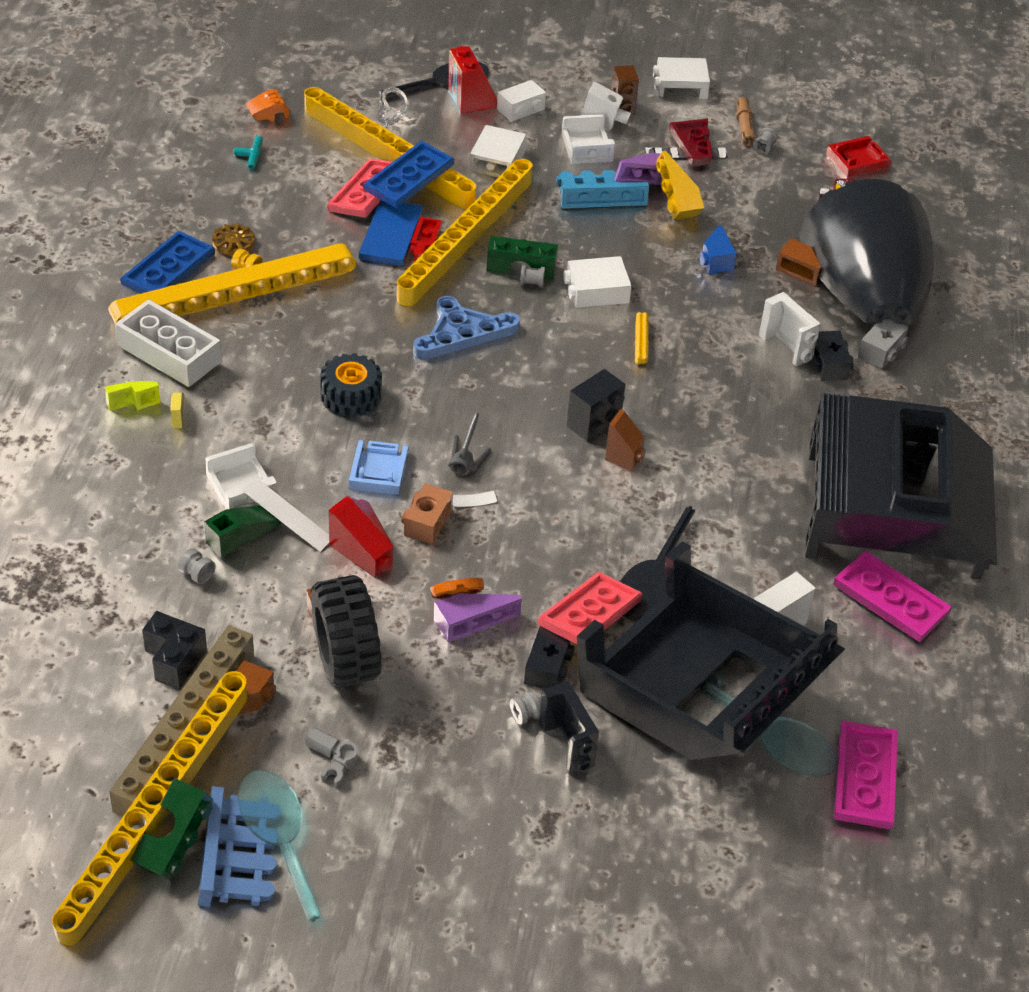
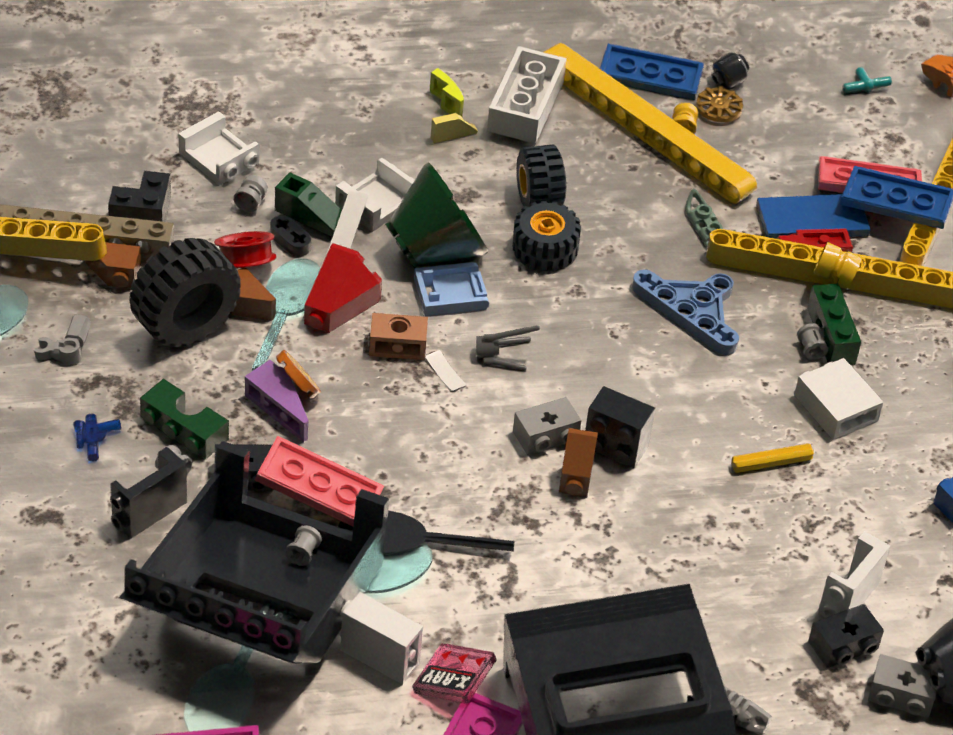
camera: 70 degrees right, 0 degrees up
none -> clear blue piece [73,413,122,462]
none -> dark green arch [140,378,229,460]
none -> white panel [178,111,260,186]
none -> red wheel [214,231,277,268]
none -> clear light blue piece [252,258,321,371]
none -> black beam [270,215,311,257]
none -> light grey bush [285,525,322,566]
none -> dark green cone [385,162,488,268]
none -> clear pink tile [412,643,497,704]
none -> light grey brick [513,397,582,455]
none -> black wheel [516,144,566,207]
none -> sand green piece [686,189,723,248]
none -> black head [711,52,750,89]
none -> yellow wheel [813,242,862,289]

